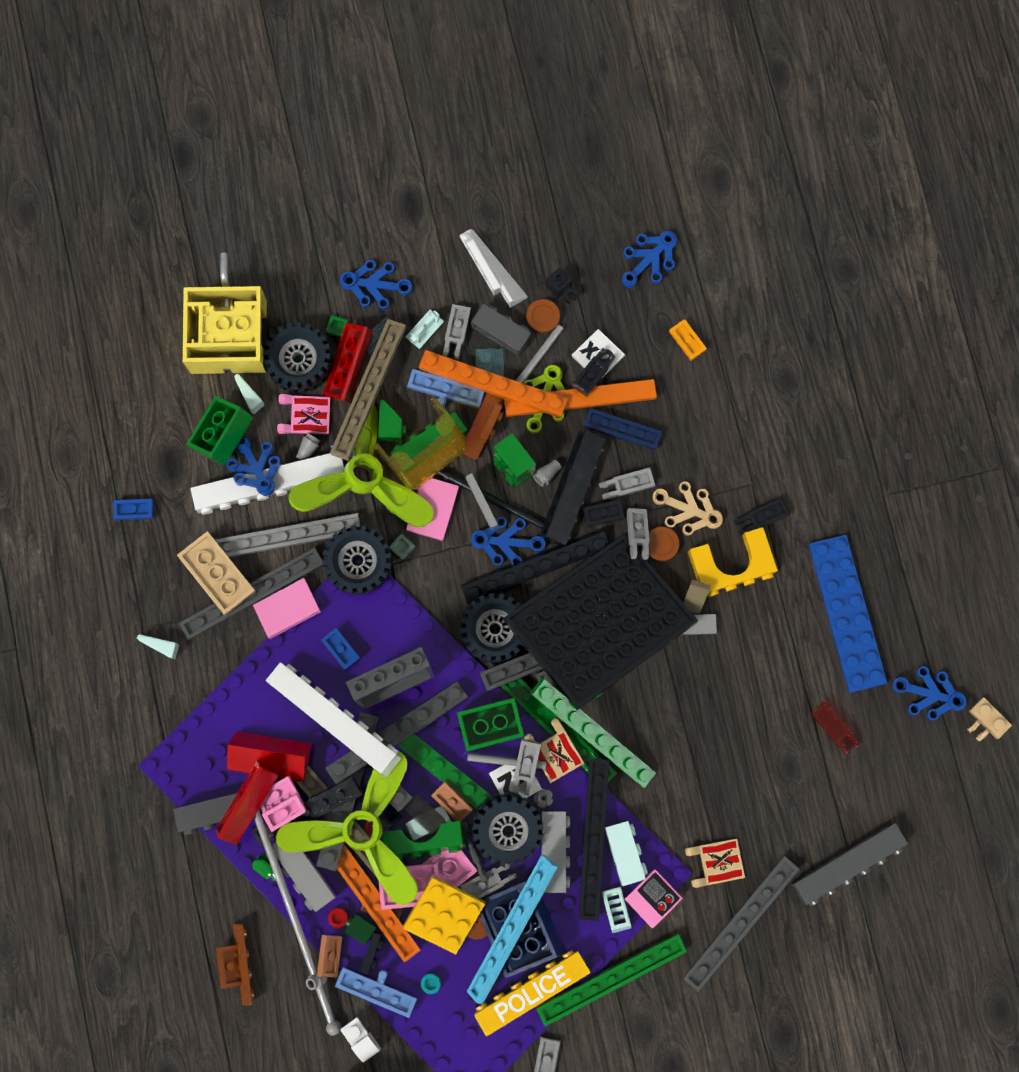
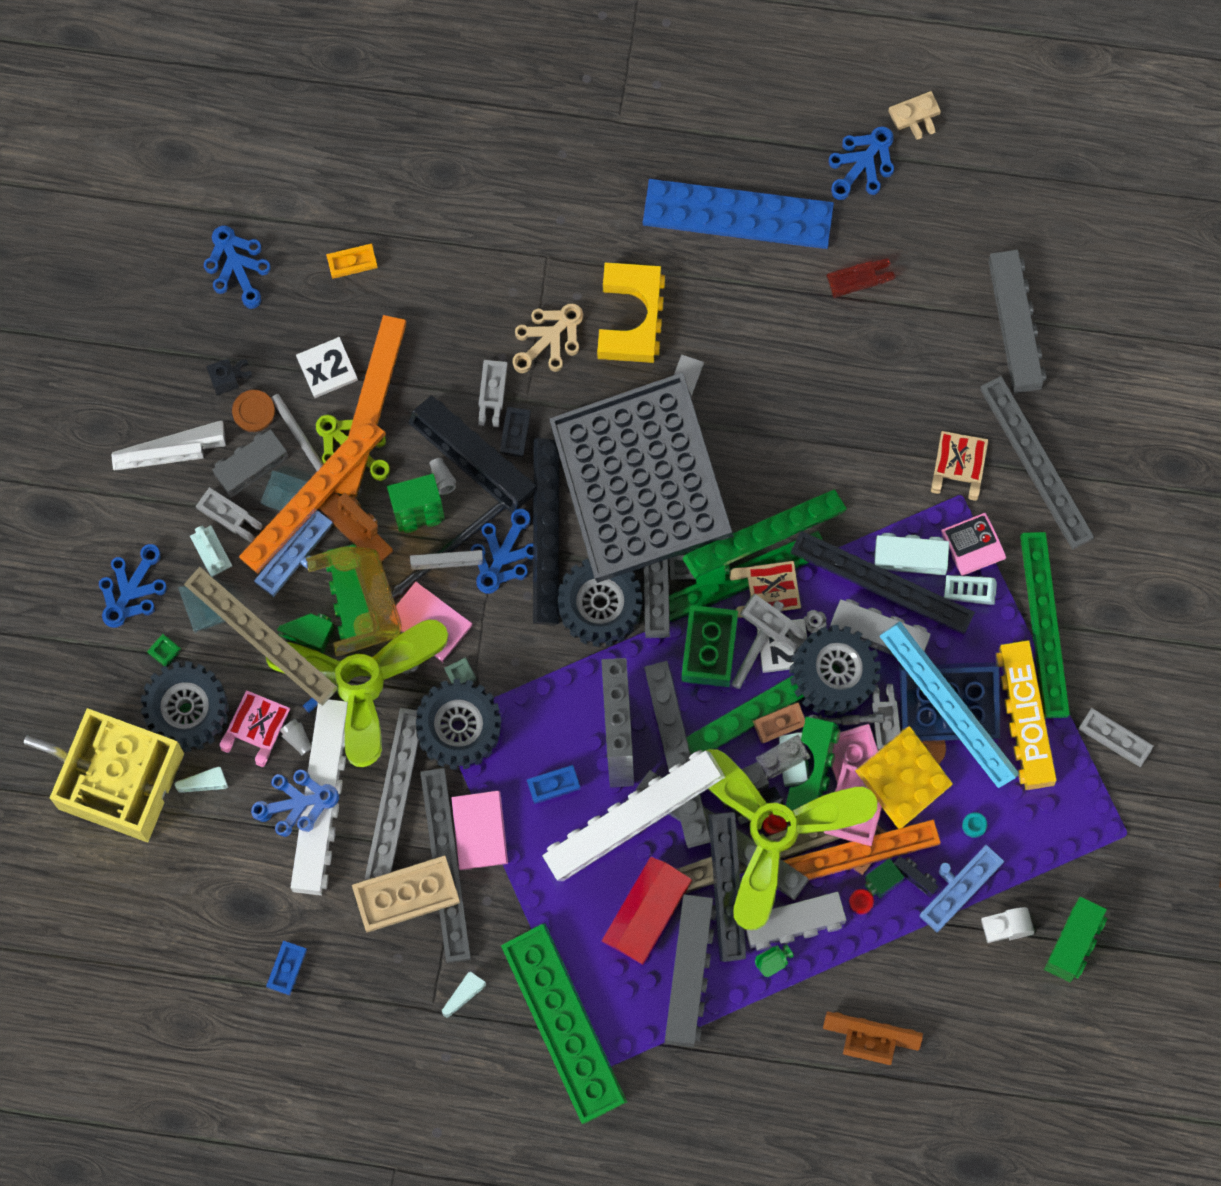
camera: 65 degrees left, 5 degrees down
green brick [186,396,253,466] -> none
red slope [215,761,279,845] -> none
light grey bar [254,809,342,1036] -> none
bright pink slope [260,776,307,832] -> none
nougat plate [317,935,342,977] -> none
red slope [322,323,373,403] -> none
black hinge [572,348,616,397] -> none
dark blue plate [584,408,662,451] -> none
light grey hinge [626,508,650,560] -> none
dark orange piece [649,527,679,561] -> none
dark tan tile [683,580,710,615] -> none
black hinge [734,498,790,536] -> none
none -> green plate [501,924,627,1124]

